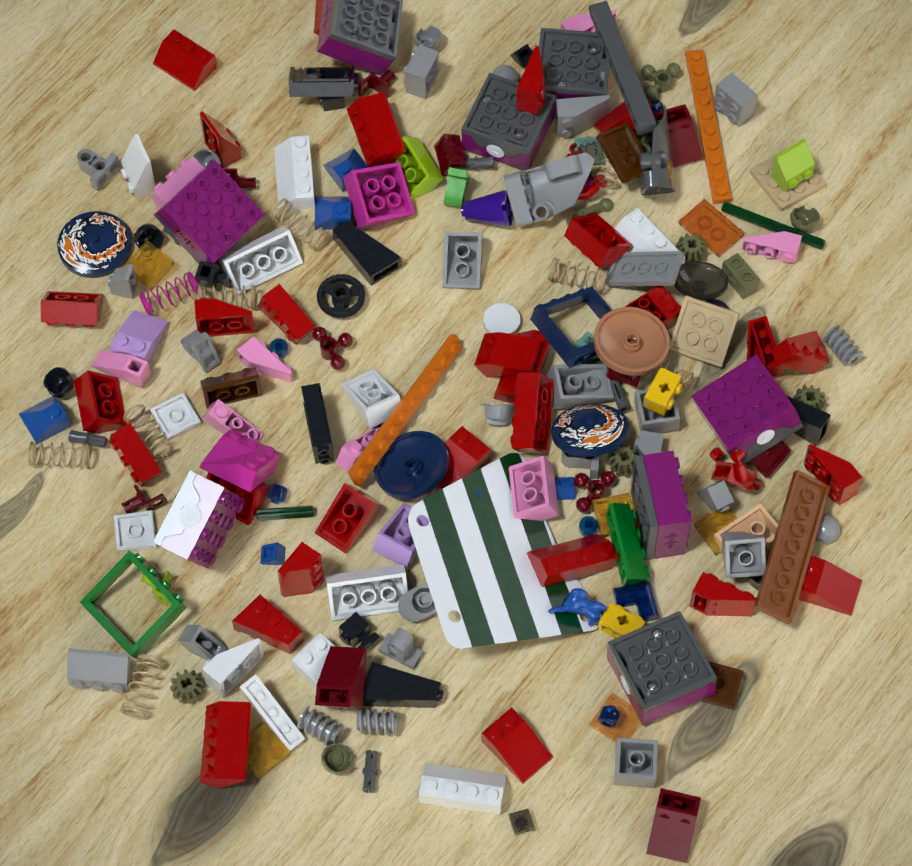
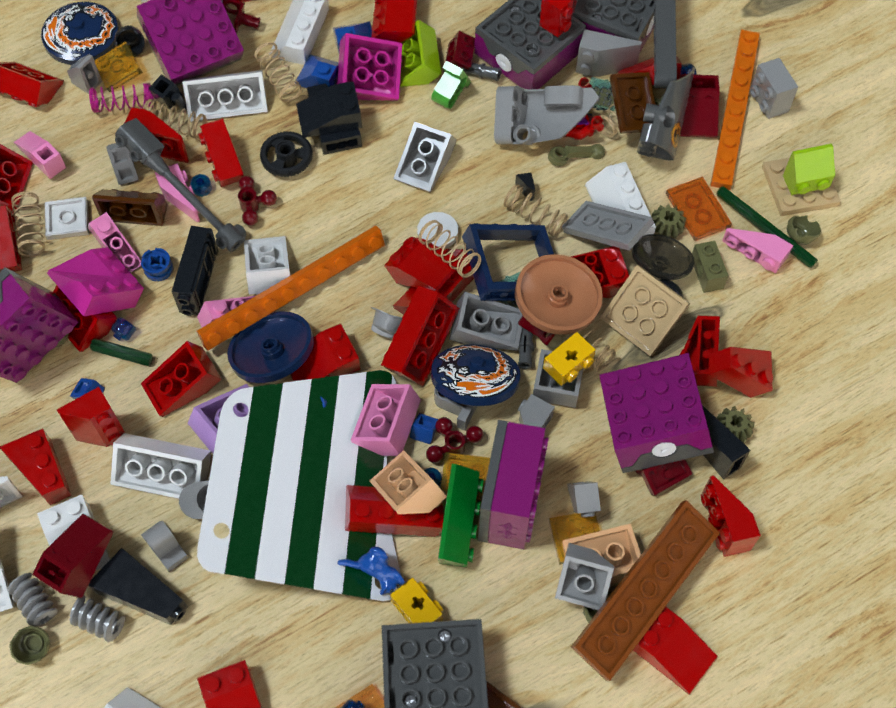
camera: 20 degrees right, 0 degrees up
lavender slope [109,310,169,364] -> none
black brick [339,612,380,649] -> none
dark grey pin [362,750,379,793] -> none
dark purple cone [461,190,513,227] -> none
red slope [564,213,632,268] -> none
olive gear [607,444,639,477] -> none
clear blue brick [612,581,660,622] -> none
olive piece [641,63,680,100] -> none
red slope [689,572,757,617] -> none
red torso [710,447,761,491] -> none
light grey hair [815,514,841,545] -> none
light grey piece [823,325,864,366] -> none
none -> dark grey bar [115,118,246,252]
none -> blue wheel [141,248,173,282]
none -> black slope [296,81,362,138]
none -> light nougat slope [370,450,447,514]
none -> tan piece [419,220,481,277]
none -> black slope [515,172,535,201]

